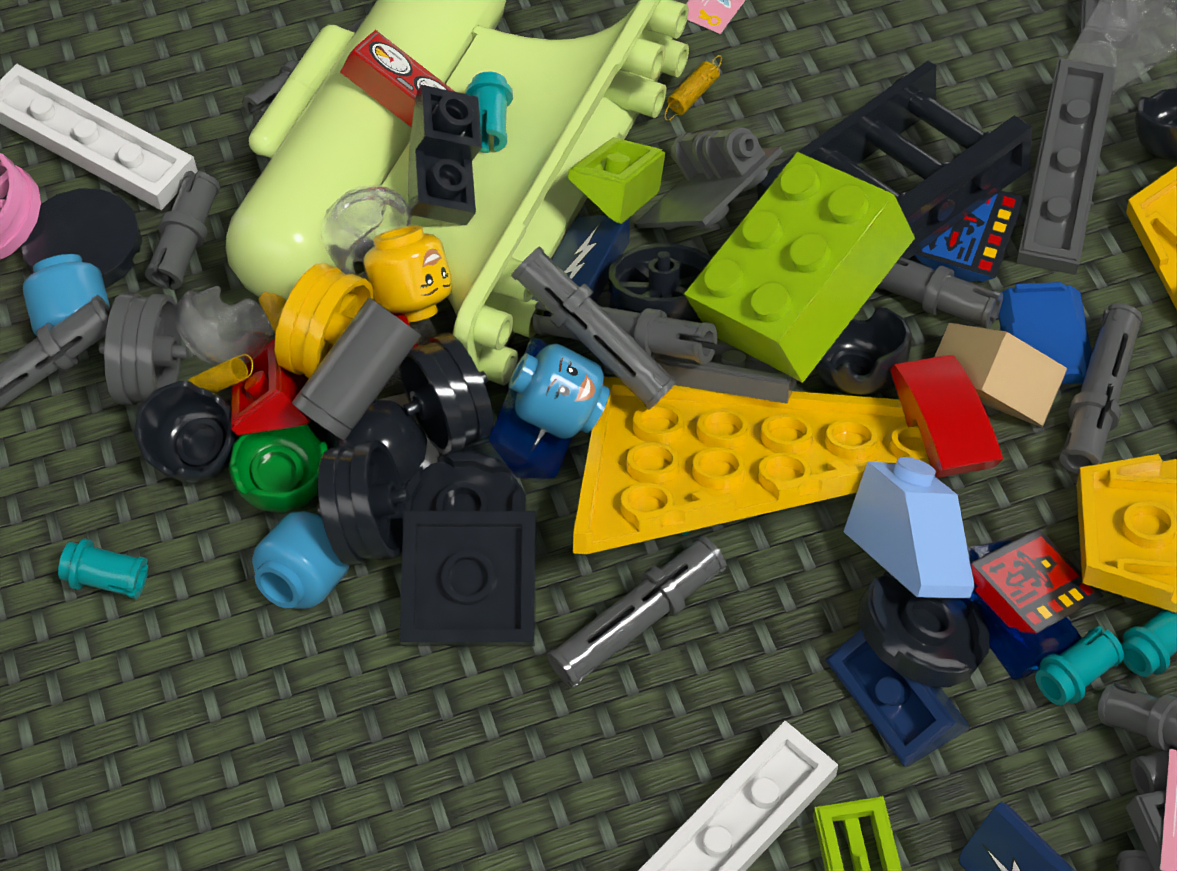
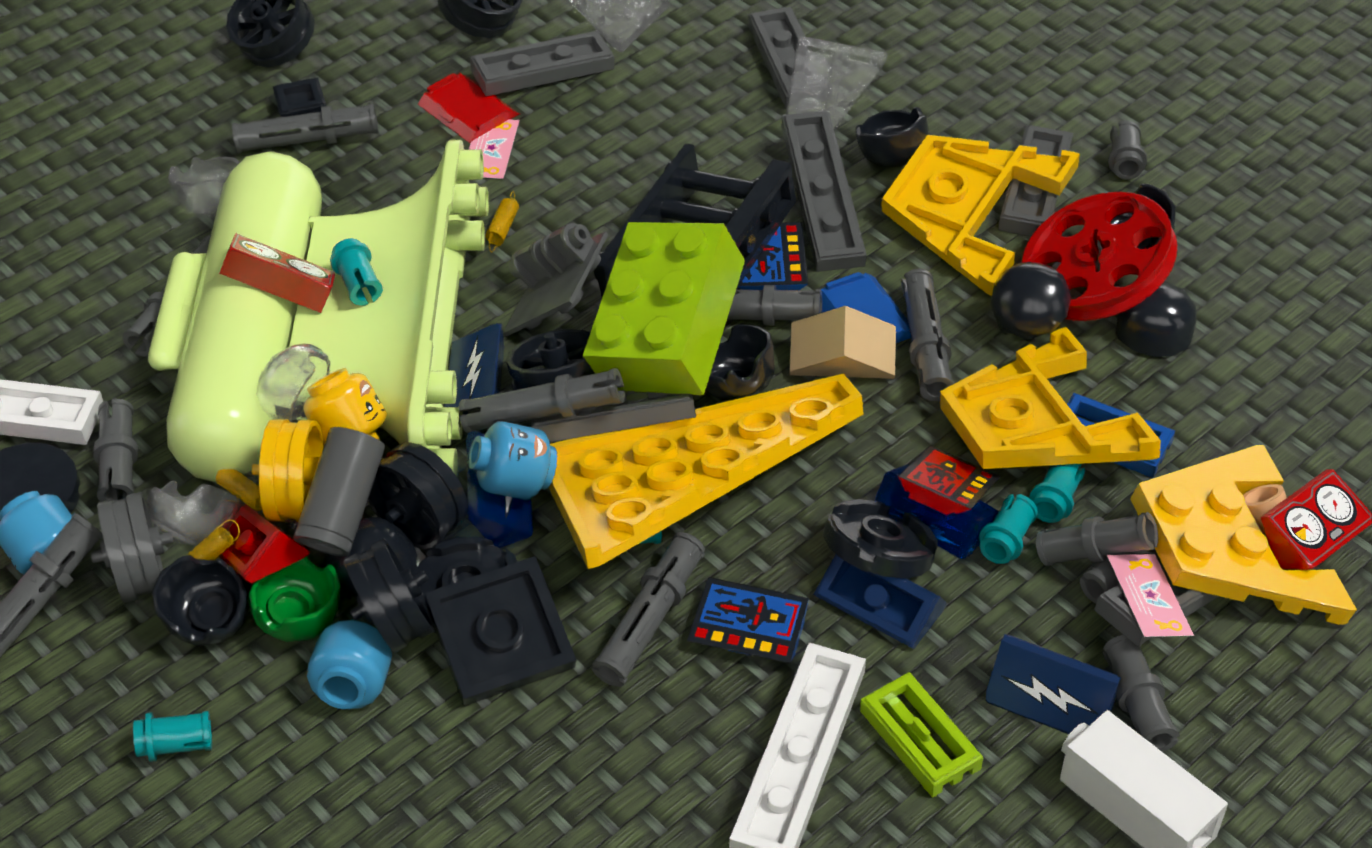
camera: 25 degrees left, 10 degrees down
black slope [408,85,482,226] -> none
dark grey pin [511,246,678,410] -> none
lime slope [568,137,665,224] -> none
light blue slope [843,457,974,598] -> none
red slope [890,355,1003,478] -> none
none -> piece [687,577,809,663]

